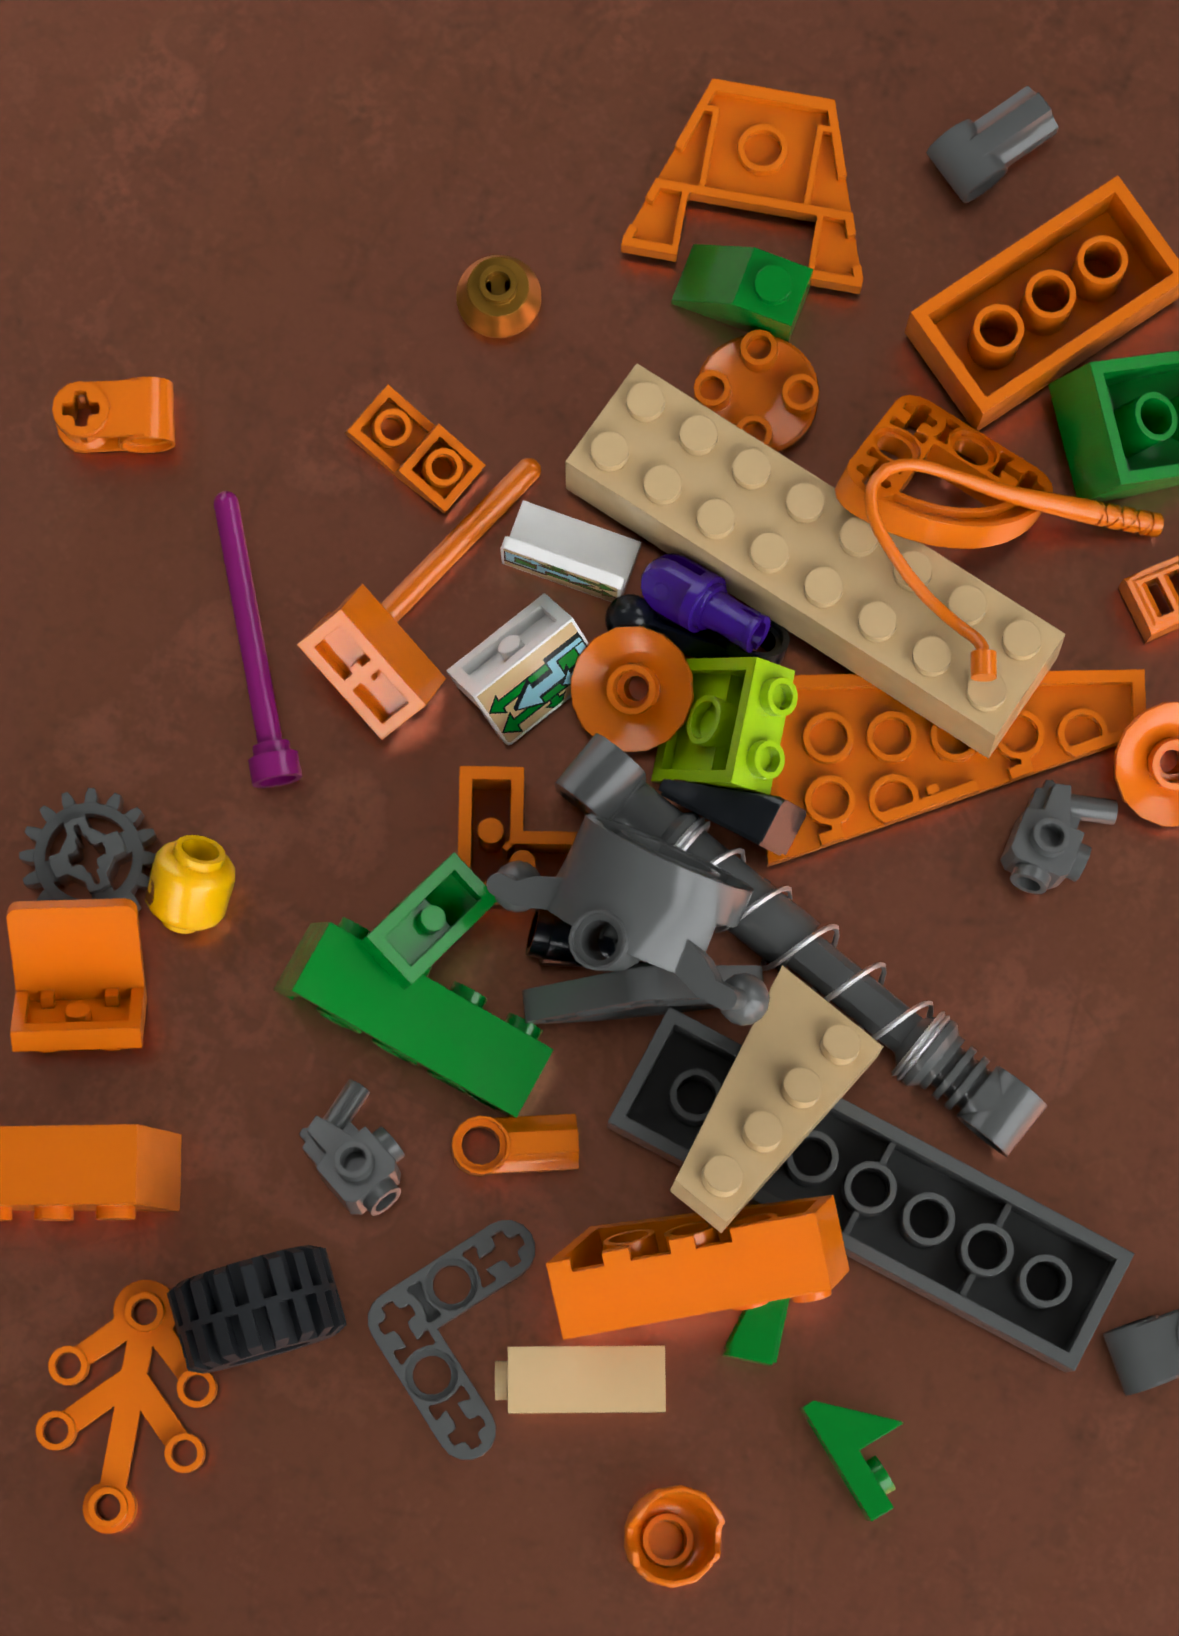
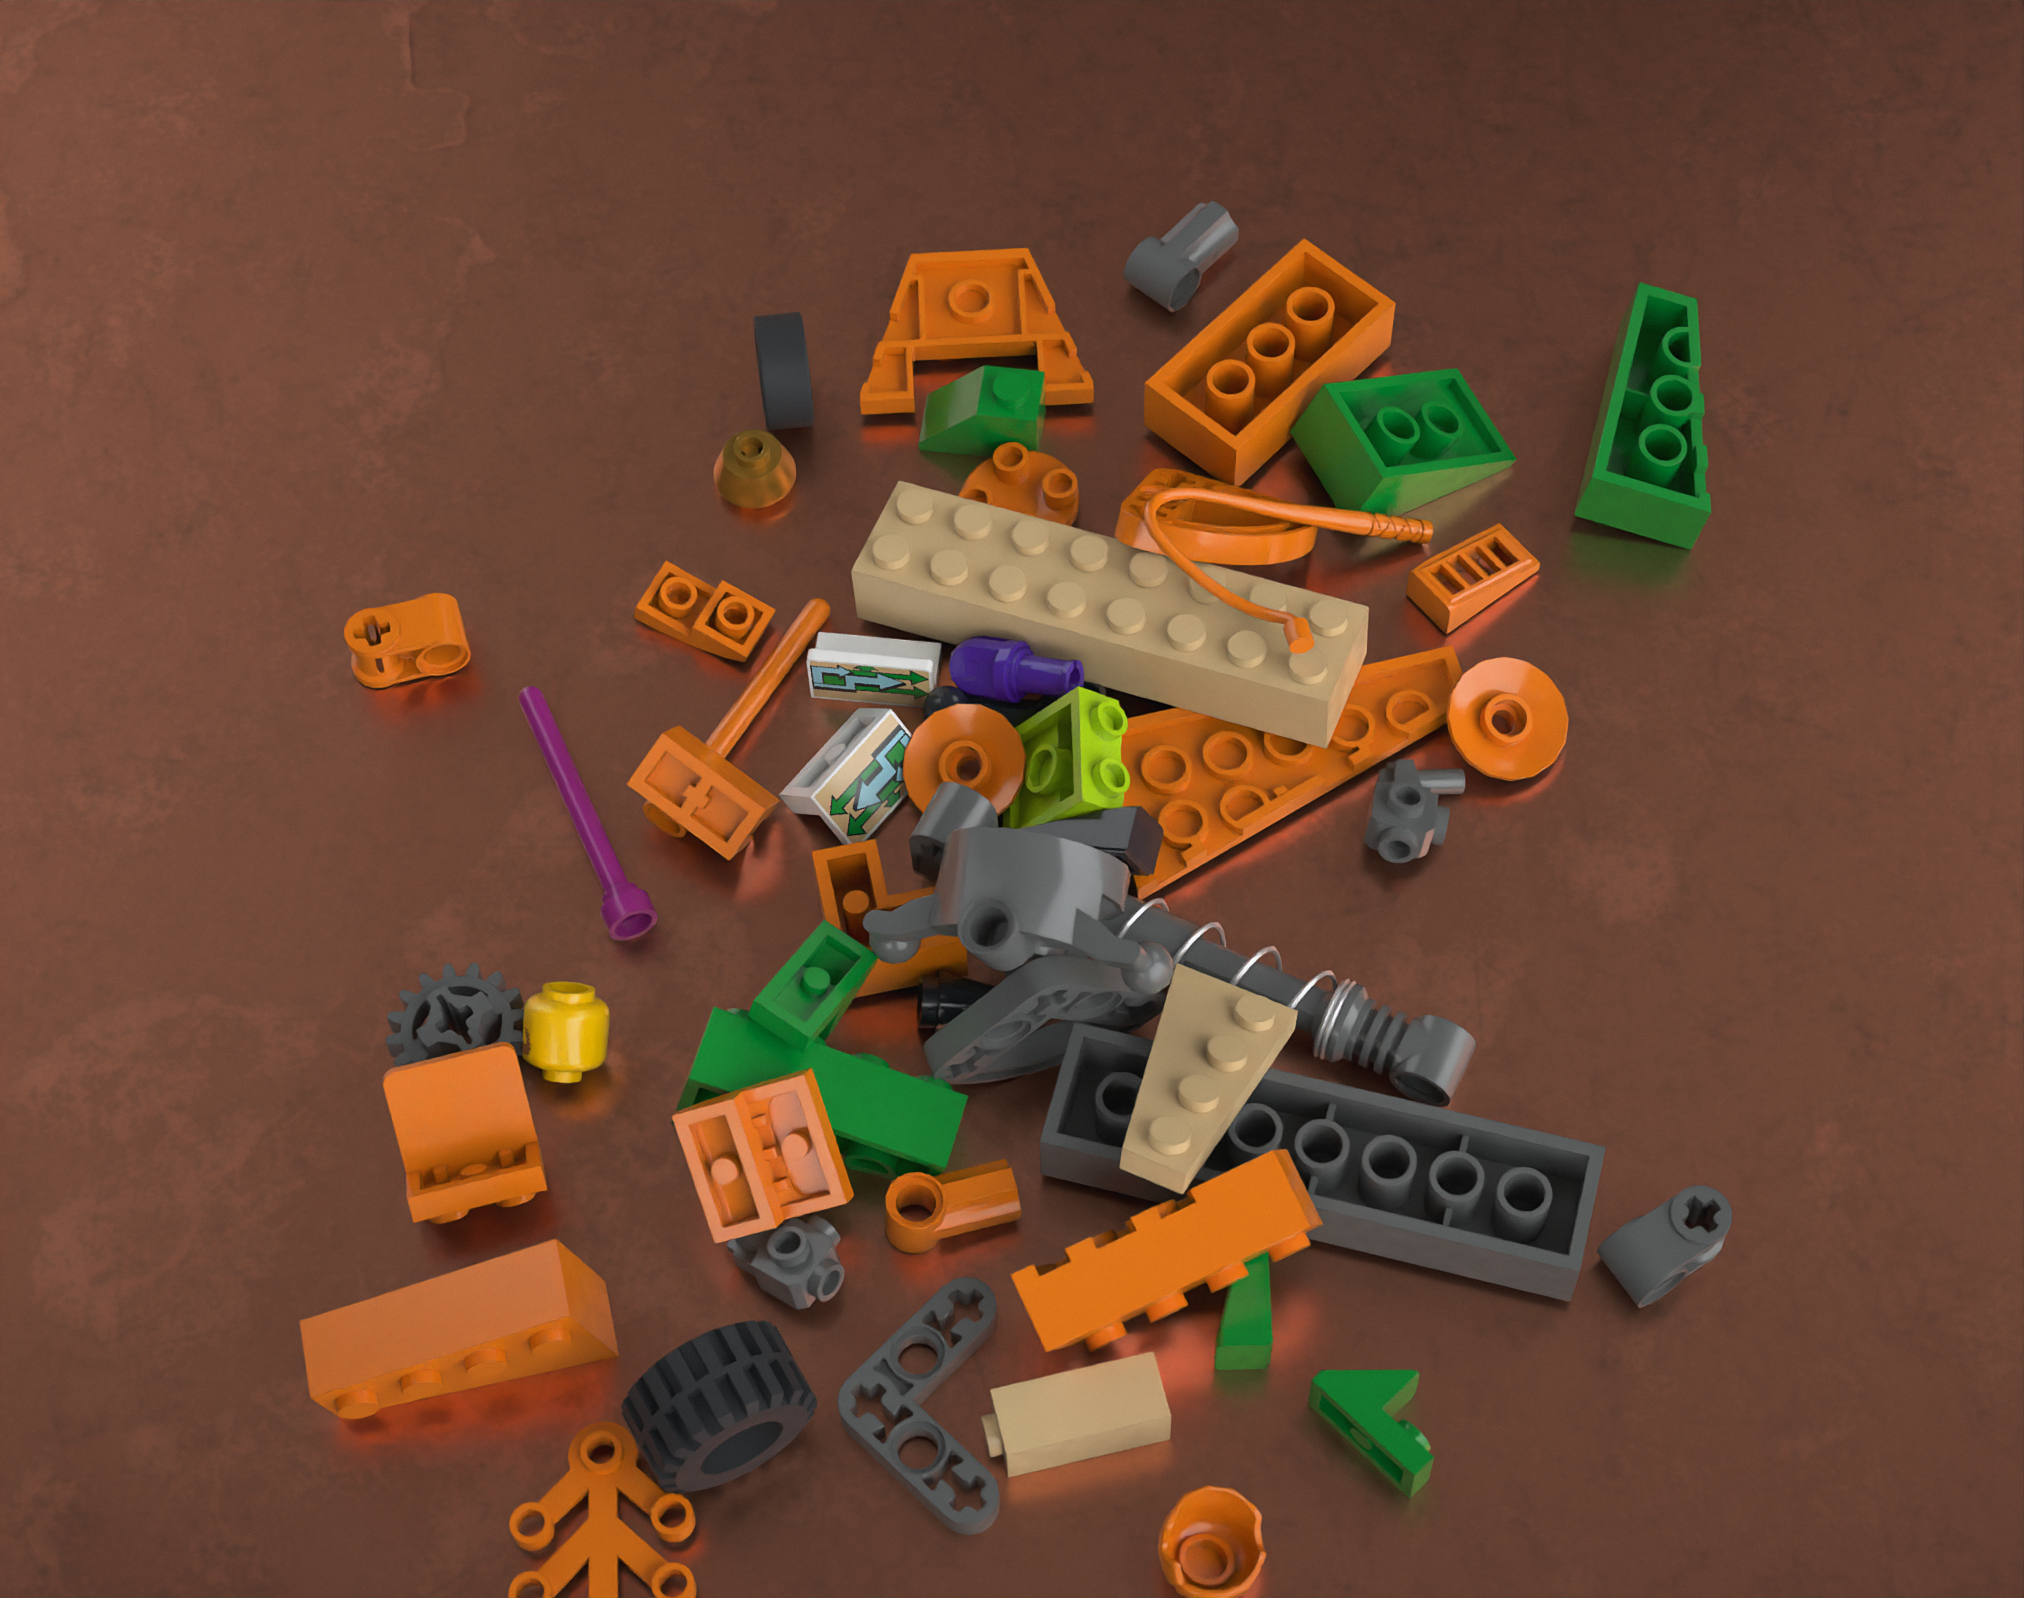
camera: 10 degrees left, 20 degrees down
none -> orange slope [671,1068,854,1244]
none -> black tyre [753,312,814,431]

